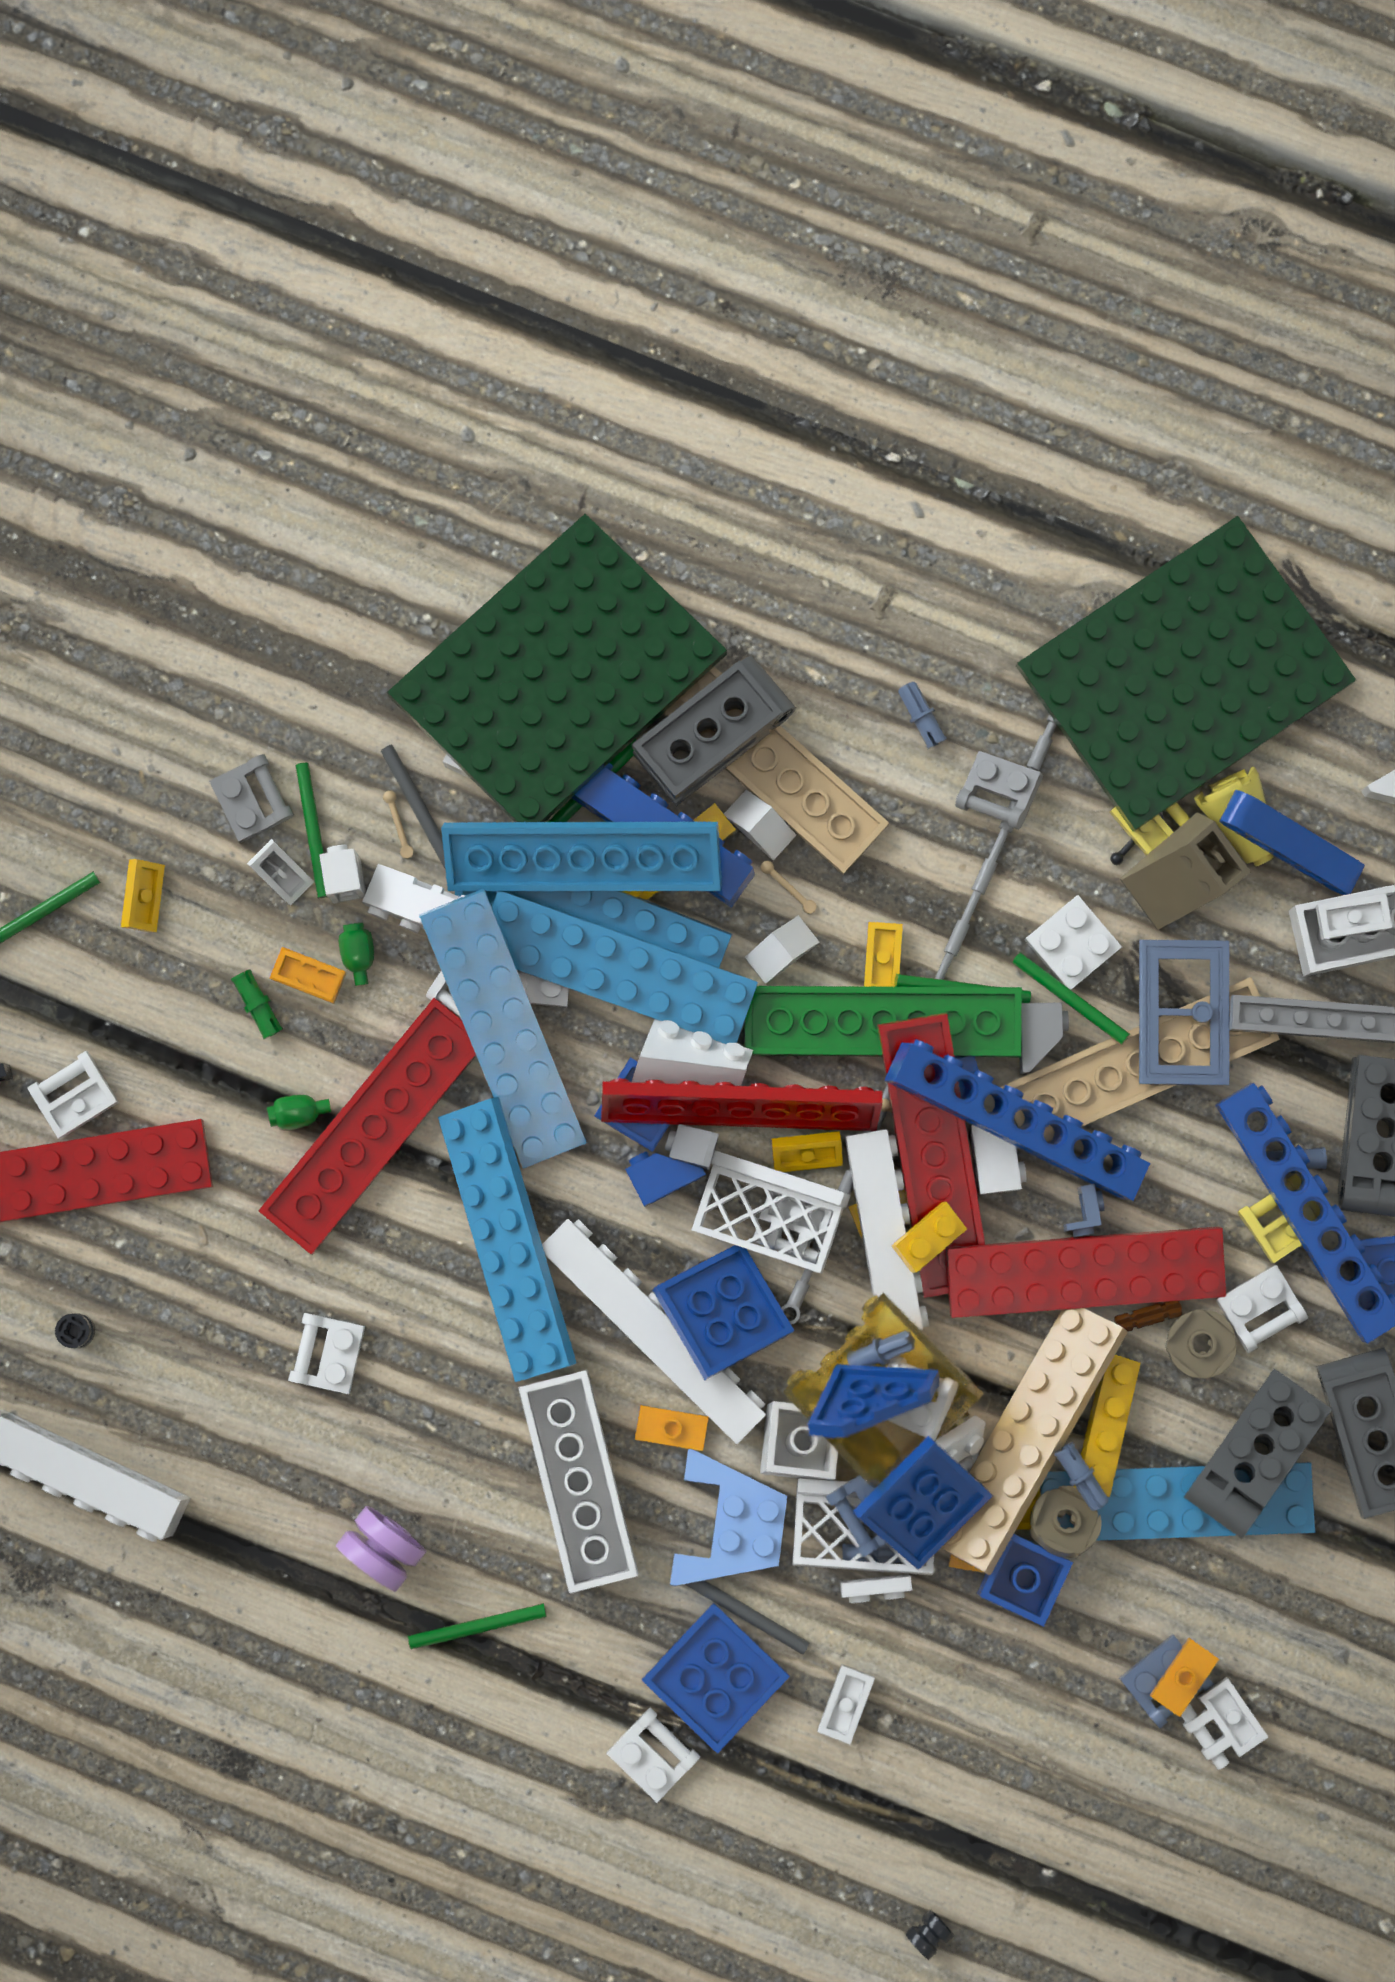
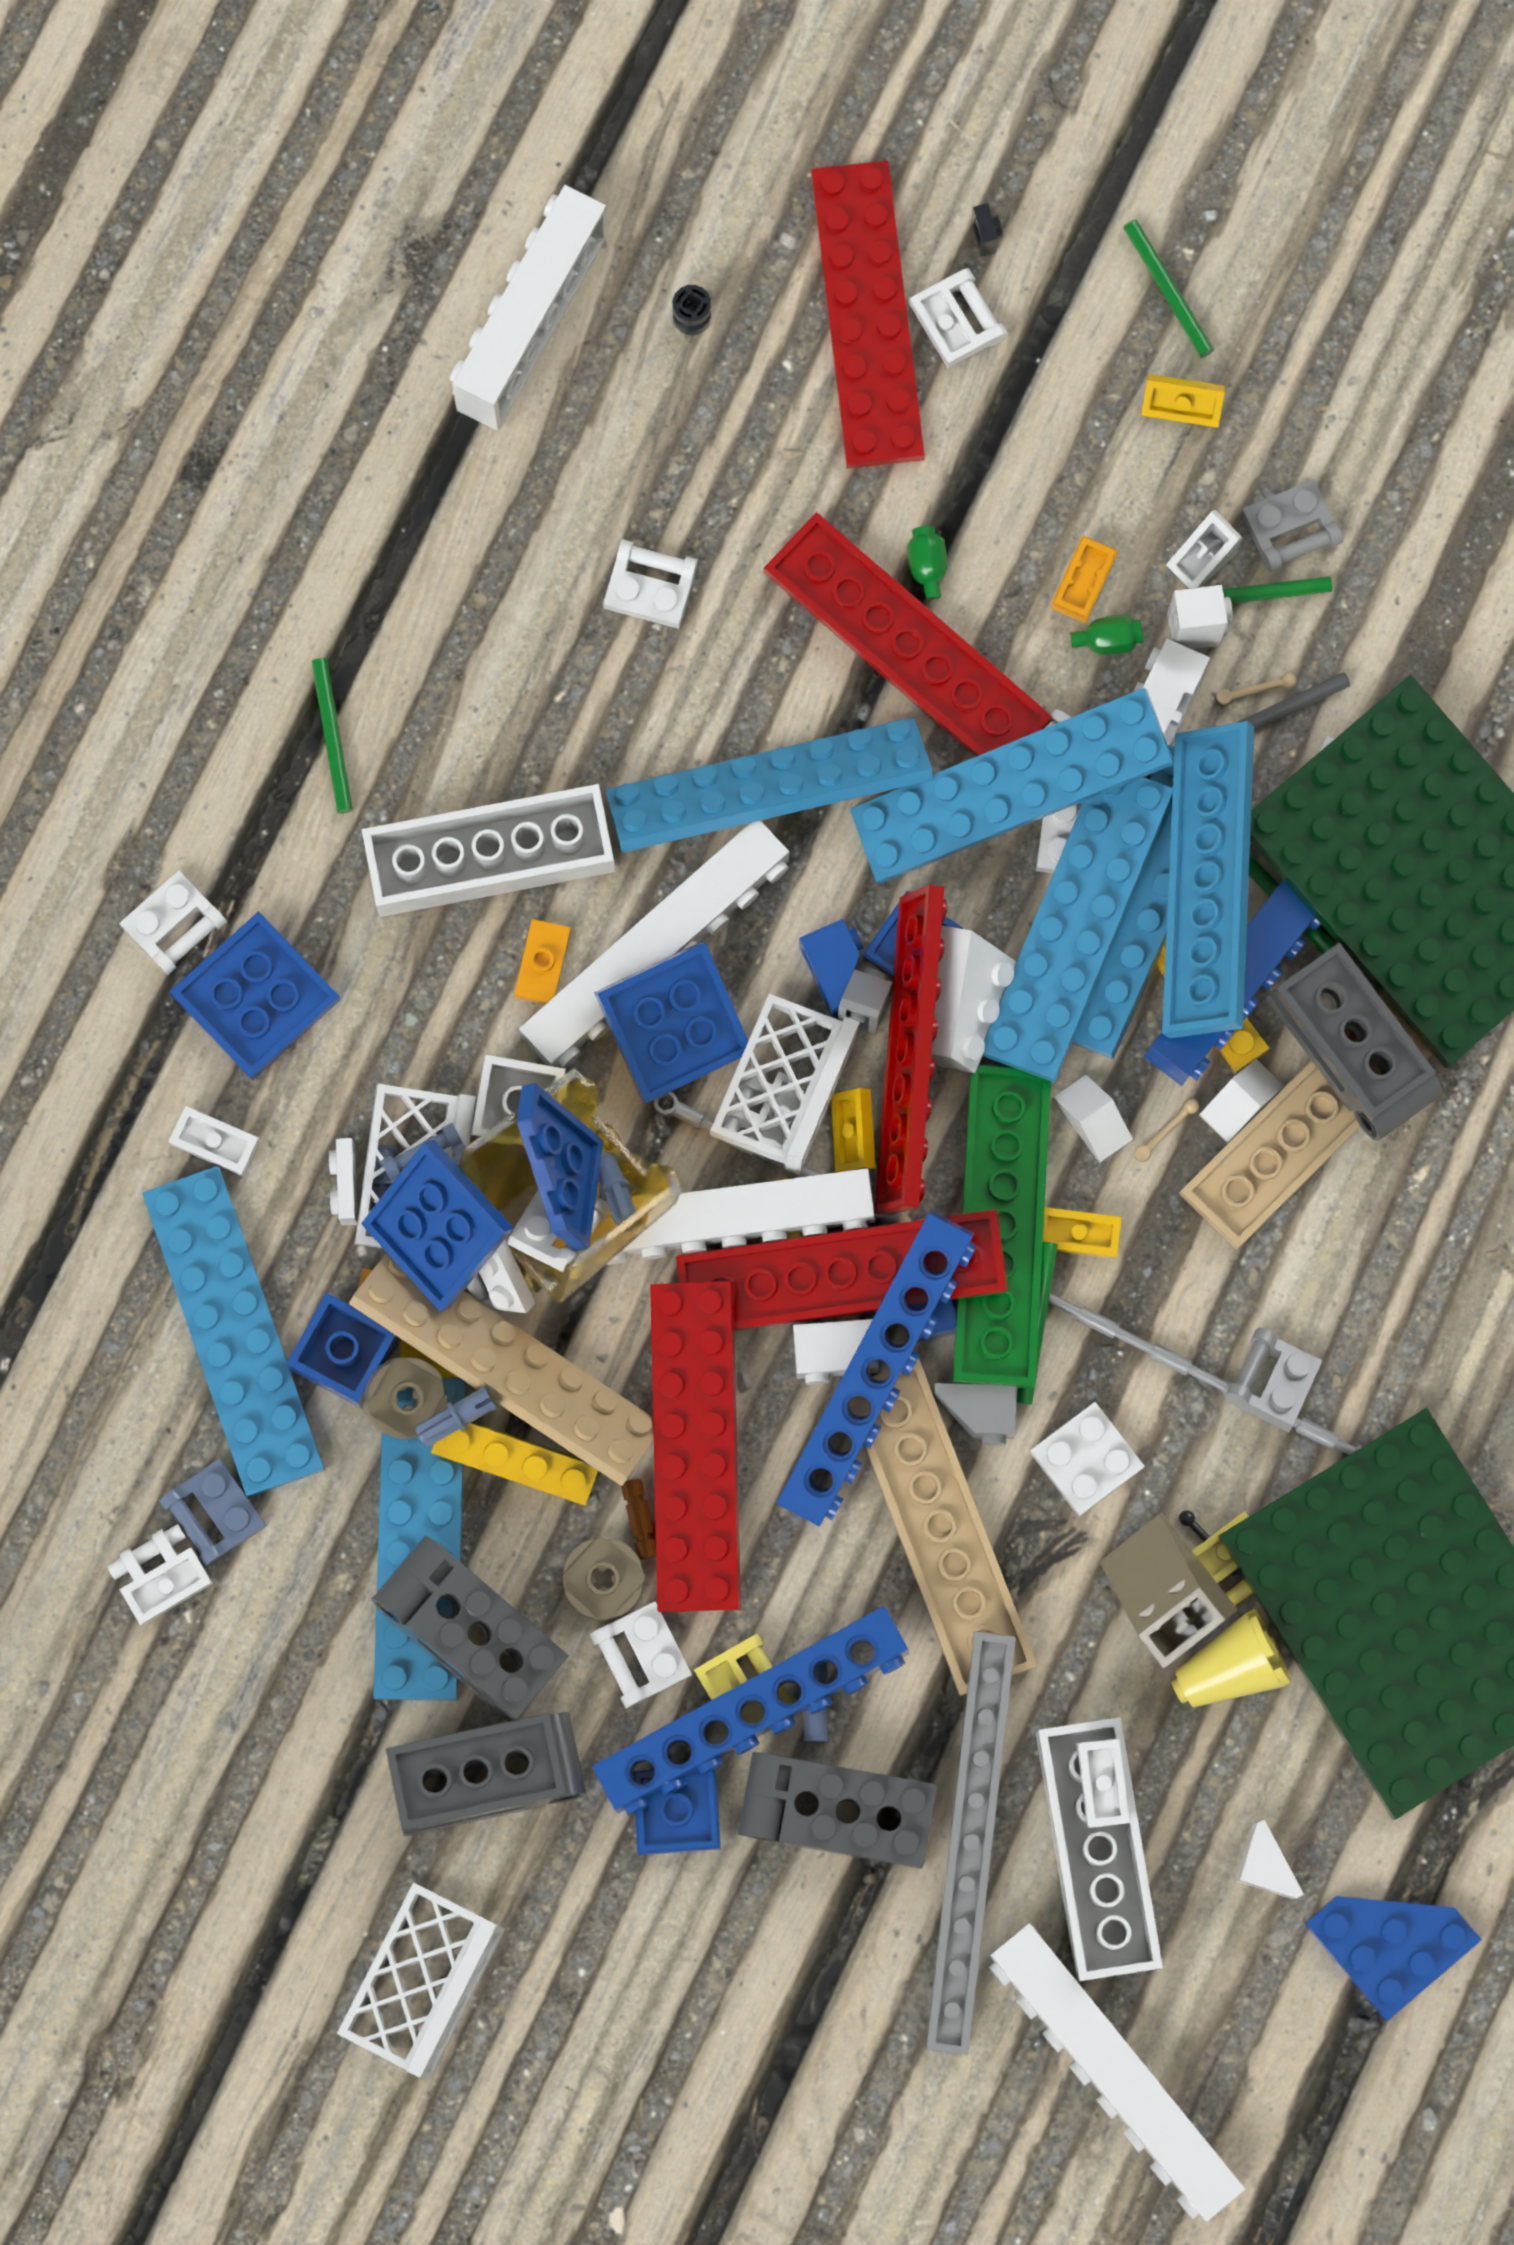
camera: 90 degrees right, 5 degrees down
green pin [231,969,283,1039] -> none
lavender wheel [336,1506,427,1592] -> none
light blue wing [670,1449,787,1586] -> none
dark grey bar [684,1580,810,1655] -> none
yellow plate [891,1202,967,1273] -> none
sand blue axle [898,682,947,749] -> none
green bar [1012,952,1130,1045] -> none
sand blue bracket [1063,1184,1105,1237] -> none
sand blue door [1139,940,1229,1085] -> none
light orange plate [1149,1638,1219,1717] -> none
blue beam [1219,790,1365,895] -> none
none -> dark azure plate [142,1166,325,1498]

